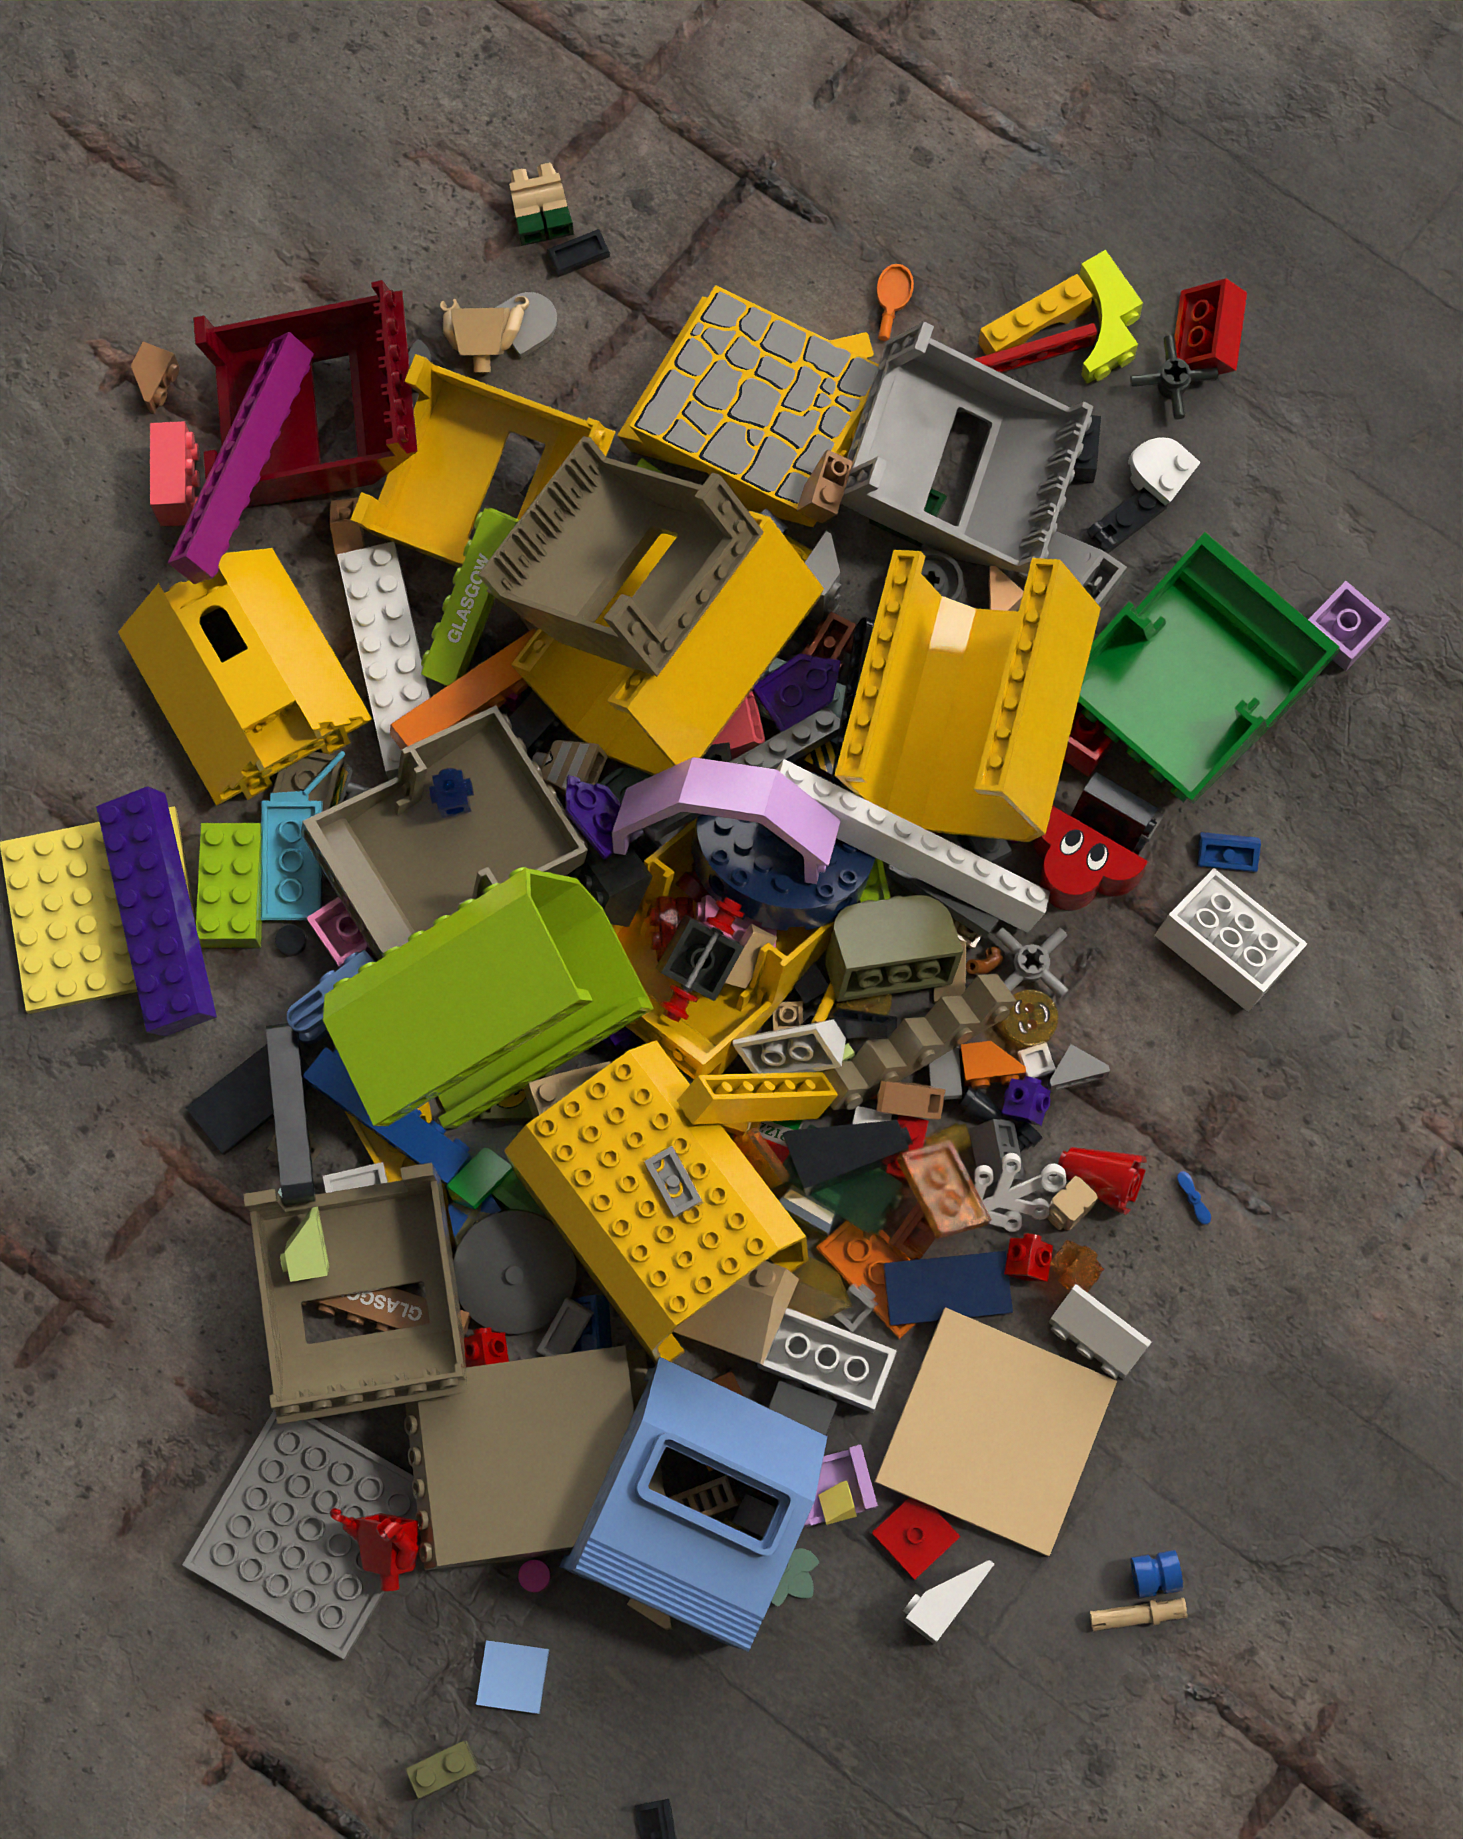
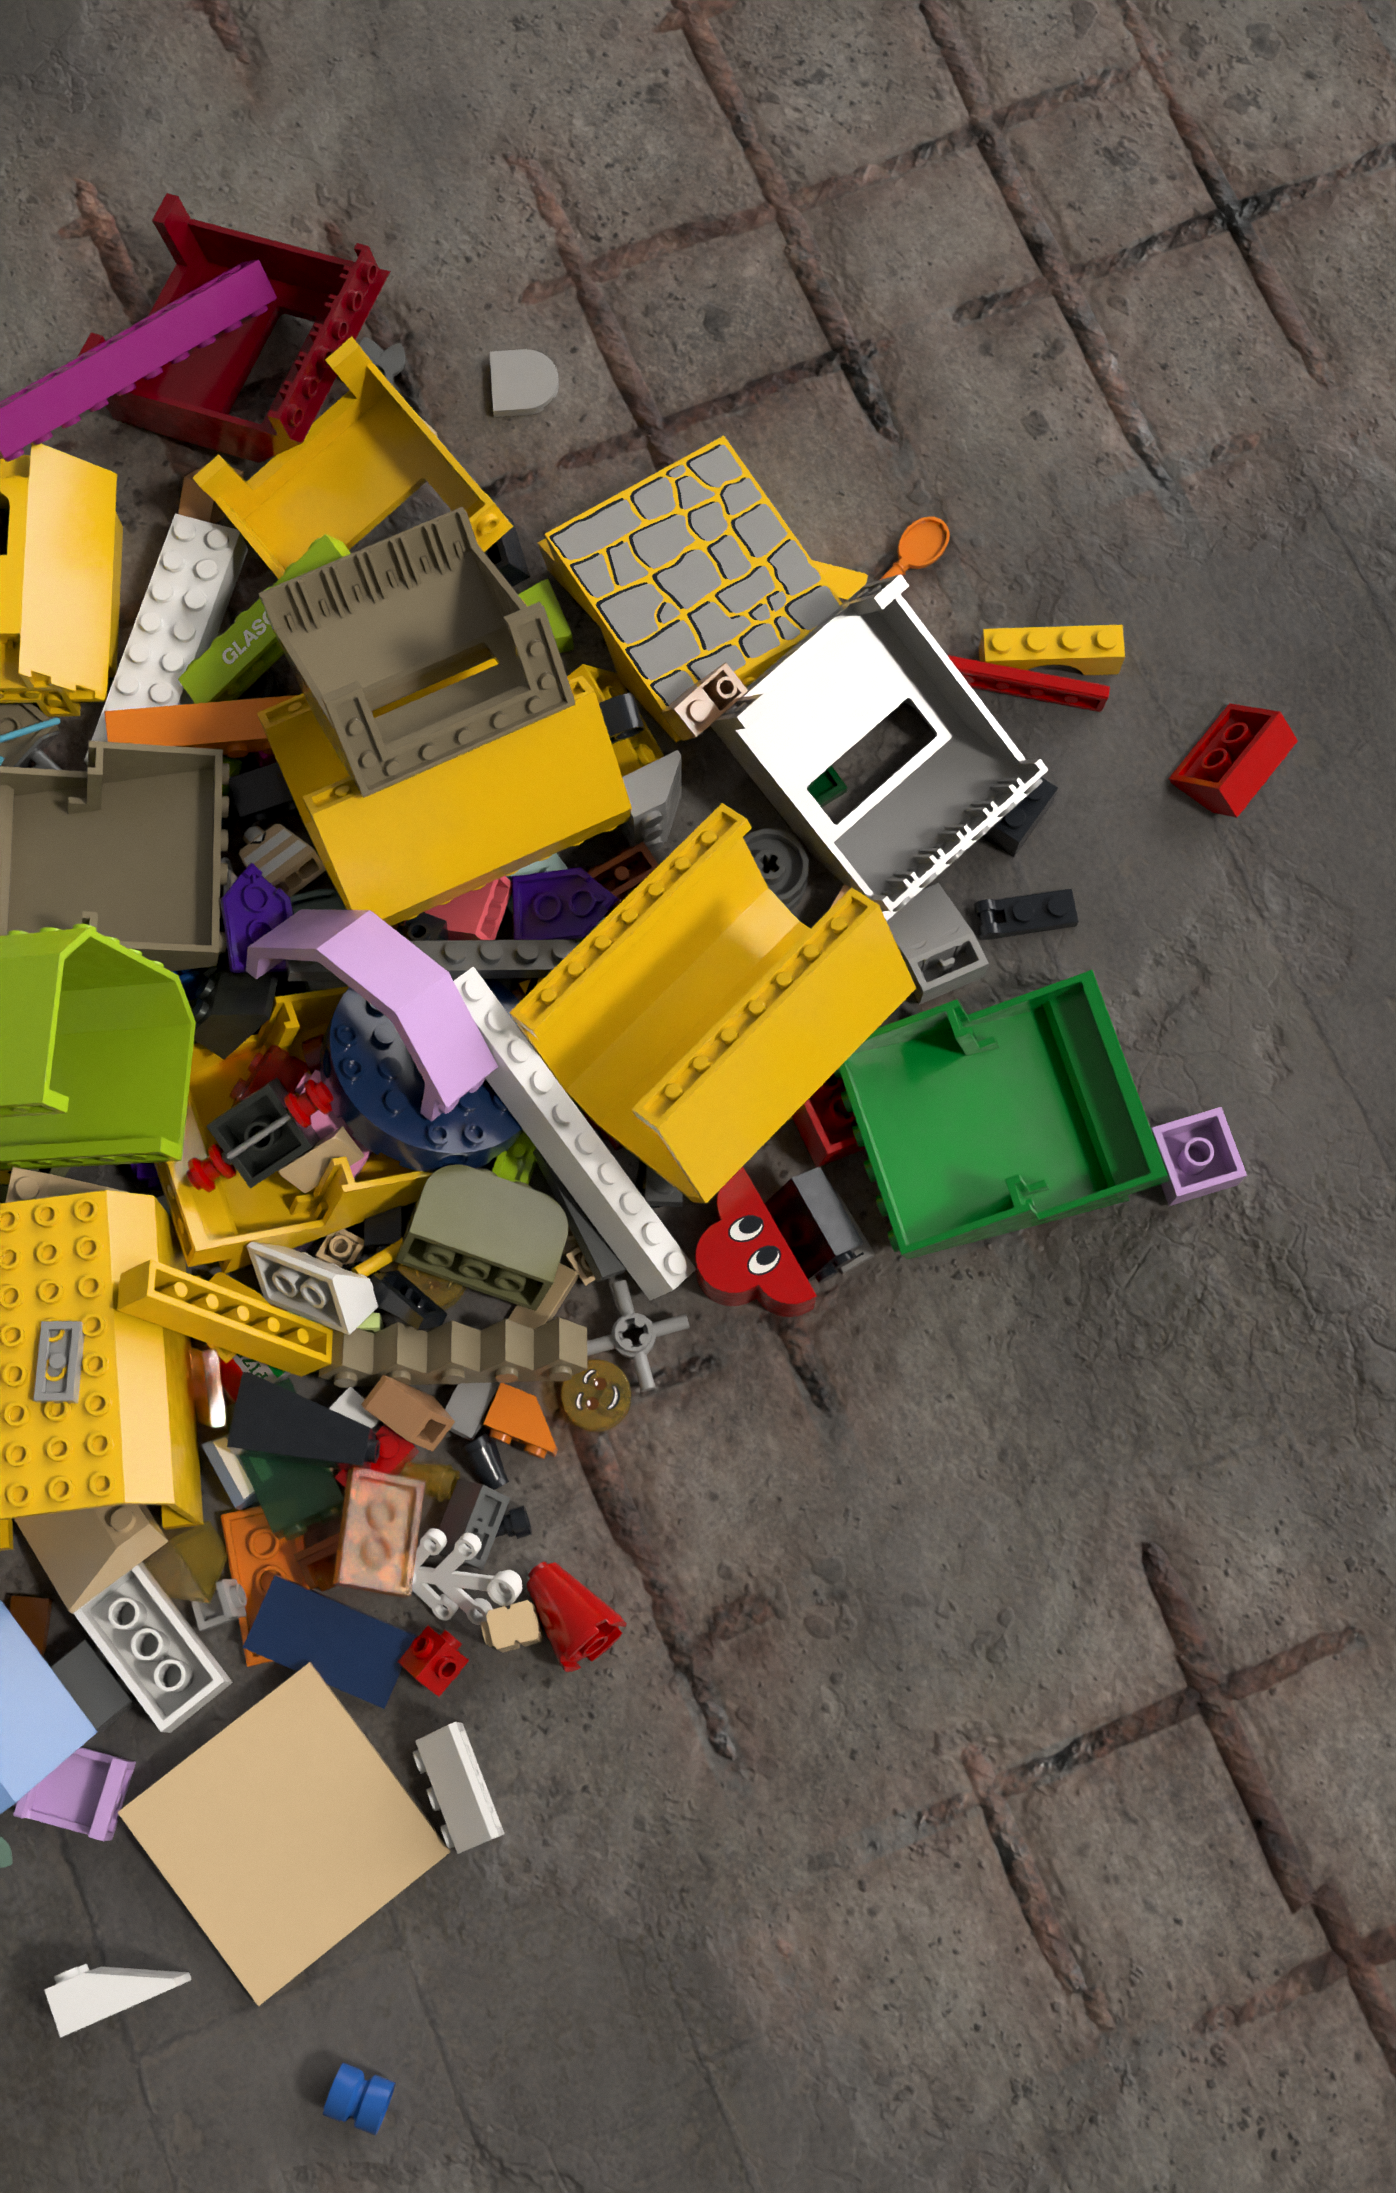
camera: 25 degrees right, 0 degrees up
medium nougat slope [131,342,180,414] -> none
coral brick [150,421,200,526] -> none
clear blue brick [429,768,474,818] -> none
tan torso [440,296,529,372] -> none
hips [509,163,574,246] -> none
black tile [547,229,610,277] -> none
light yellow slope [818,1481,857,1525] -> none
red plate [871,1497,961,1581] -> none
dark orange arm [966,947,1004,975] -> none
dark purple brick [1002,1076,1051,1126] -> none
white tile [1017,1043,1056,1079] -> none
light grey slope [1047,1044,1110,1092] -> none
clear orange brick [1050,1240,1104,1293] -> none
neon yellow arch [1079,250,1143,384] -> none
tan pin [1090,1598,1188,1632] -> none
white slope [1128,438,1201,506] -> none
pearl dark grey bar [1130,335,1218,420] -> none
white slope [1155,868,1307,1012] -> none
blue piece [1177,1171,1211,1225] -> none
blue slope [1197,832,1261,872] -> none

